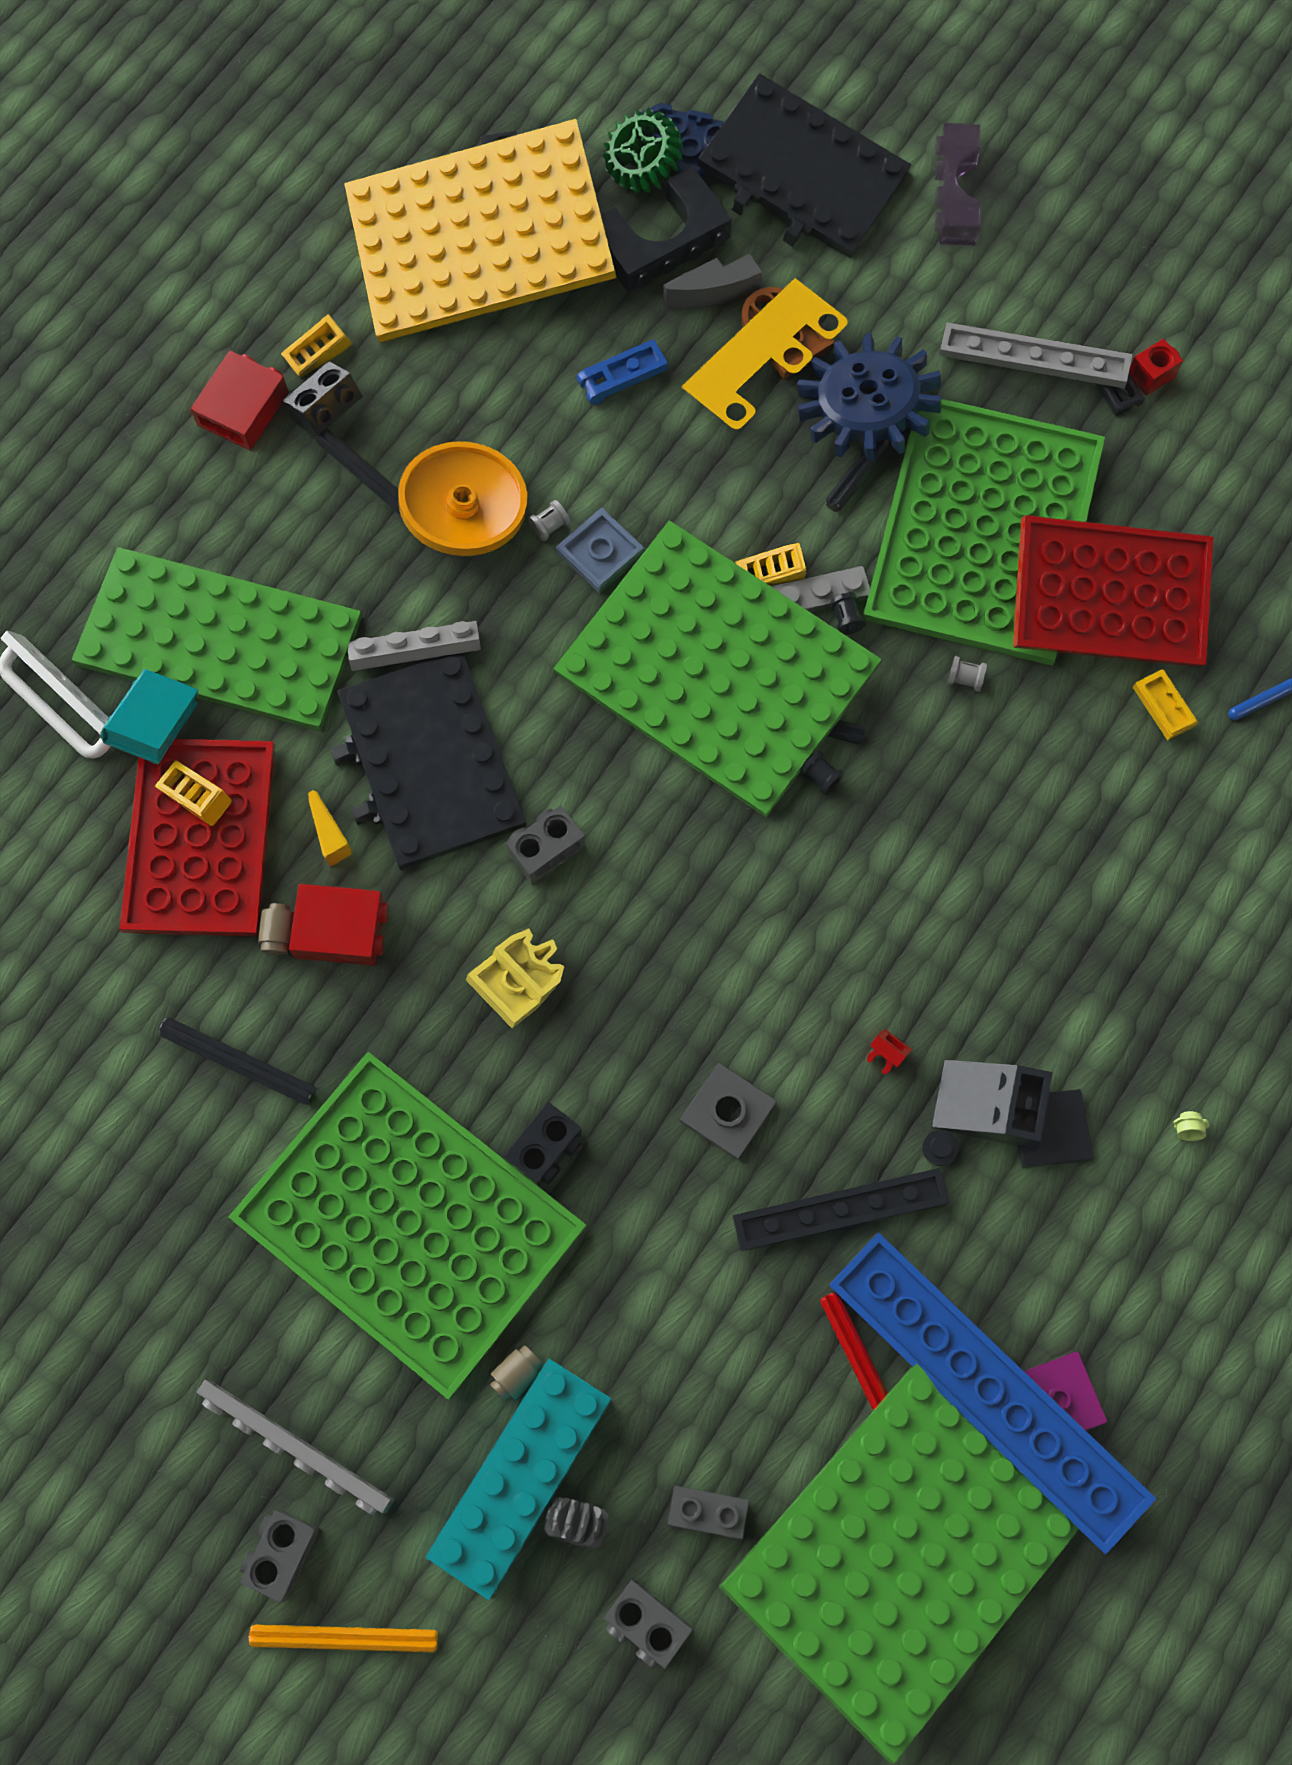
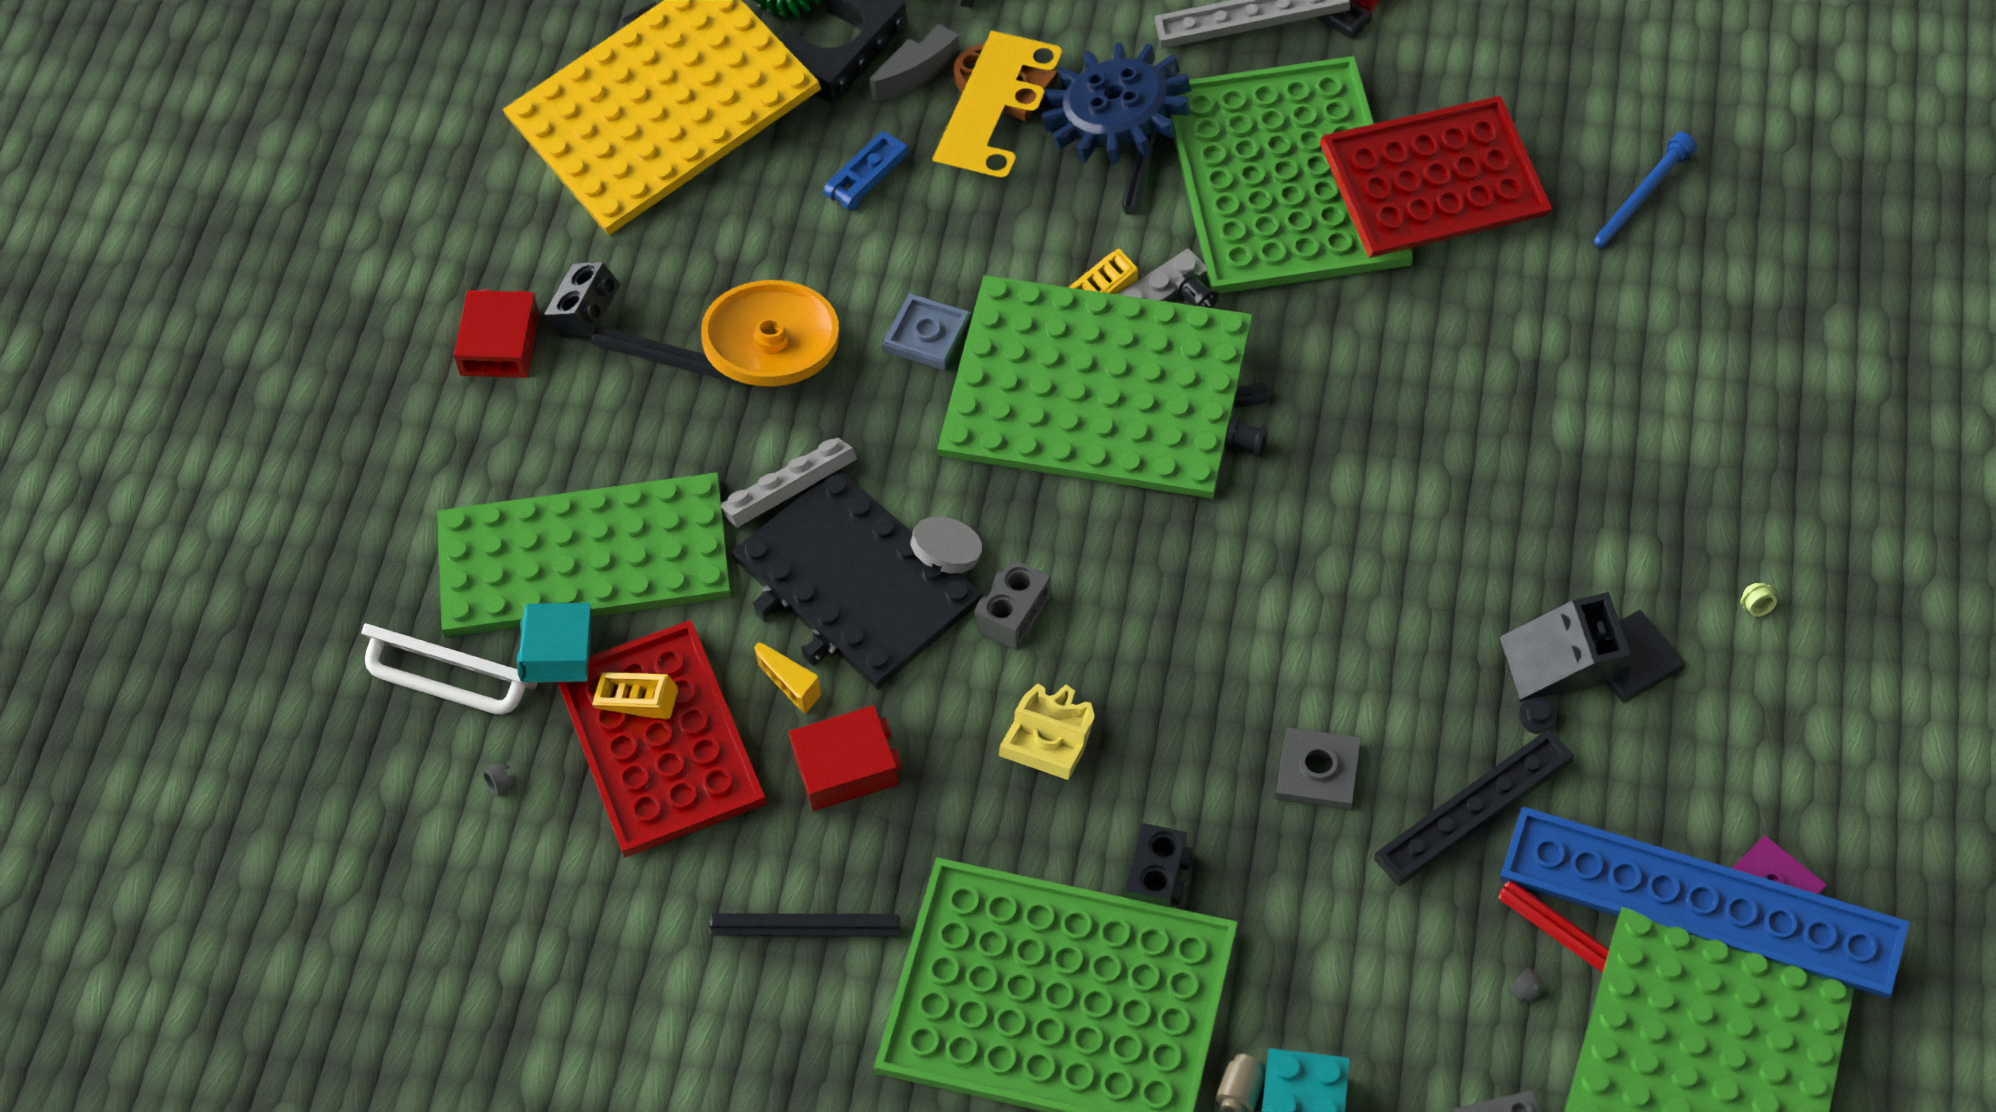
camera: 20 degrees left, 15 degrees down
dark tan brick [258,903,294,955] -> none
yellow slope [281,314,352,378] -> none
light grey bush [528,500,571,542] -> none
red tile [867,1029,912,1074] -> none
light grey bush [947,656,987,692] -> none
yellow plate [1133,669,1199,741] -> none
none -> dark grey hinge [482,763,515,796]
none -> light grey tile [910,517,982,573]
none -> dark grey hinge [1508,967,1543,1002]

